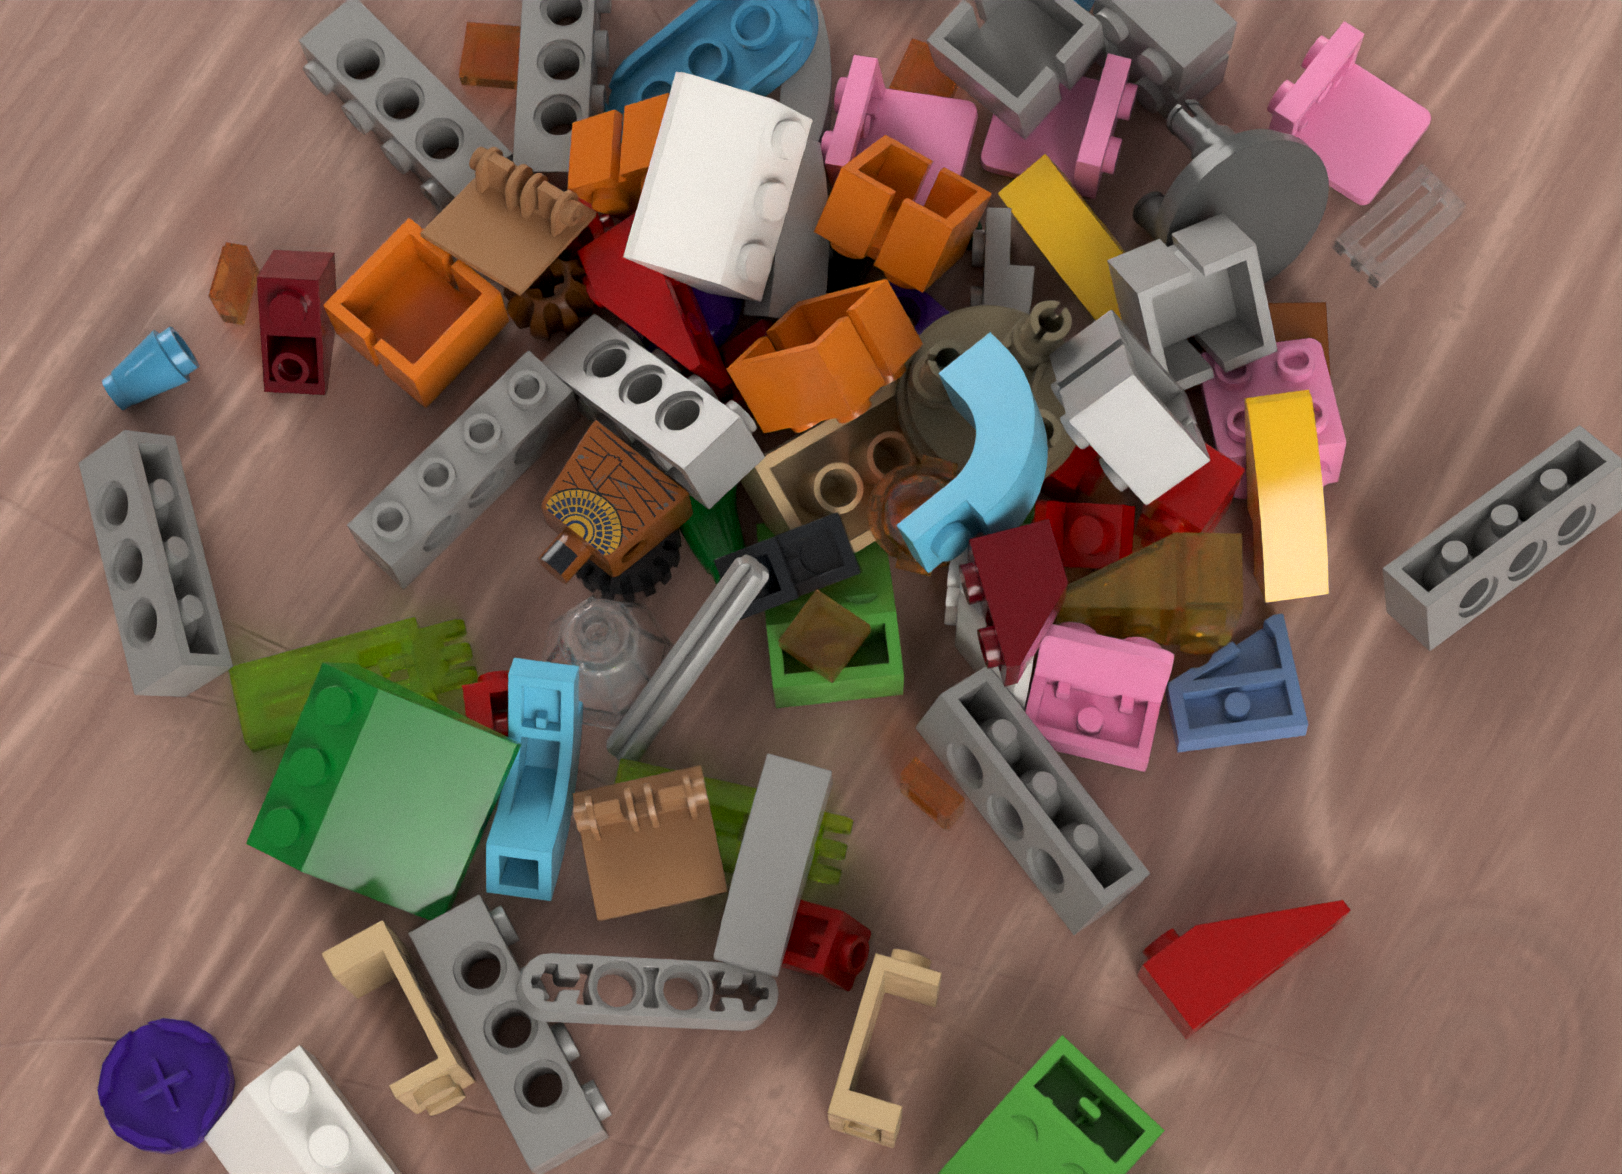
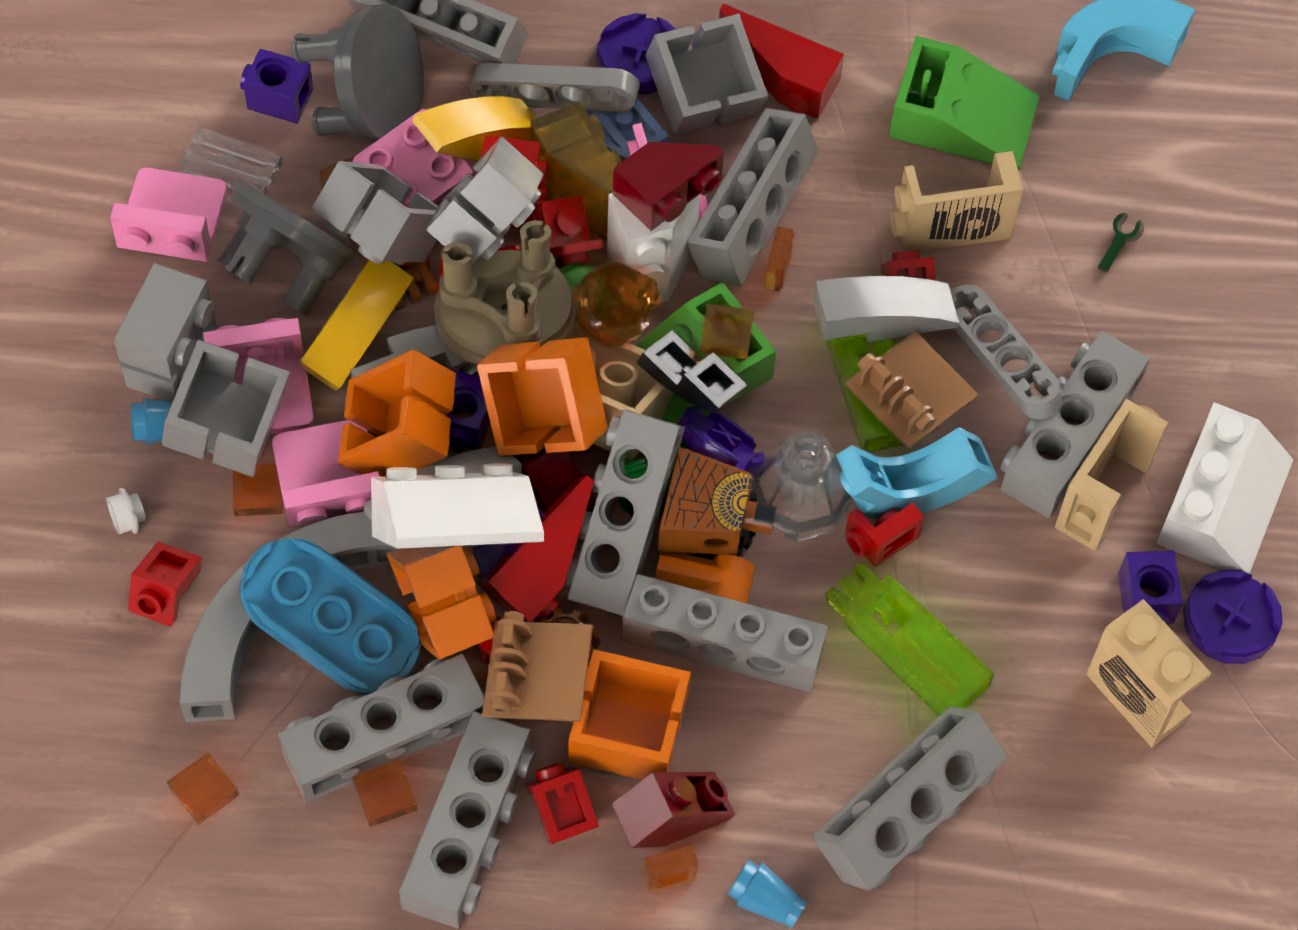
camera: 125 degrees left, 10 degrees down
green slope [246,662,521,921] -> none
light grey axle [606,554,769,765] -> none
medium azure arch [897,332,1048,573] -> none
none -> dark purple brick [240,49,314,124]
none -> dark grey piece [292,4,424,141]
none -> light grey beam [469,63,640,112]
none -> red bracket [525,762,599,844]
none -> dark purple tile [597,13,676,95]
none -> light grey piece [645,14,768,137]
none -> orange piece [655,551,756,604]
none -> dark purple tile [677,406,765,478]
none -> tan panel [1086,599,1212,747]
none -> dark purple brick [1118,550,1183,625]

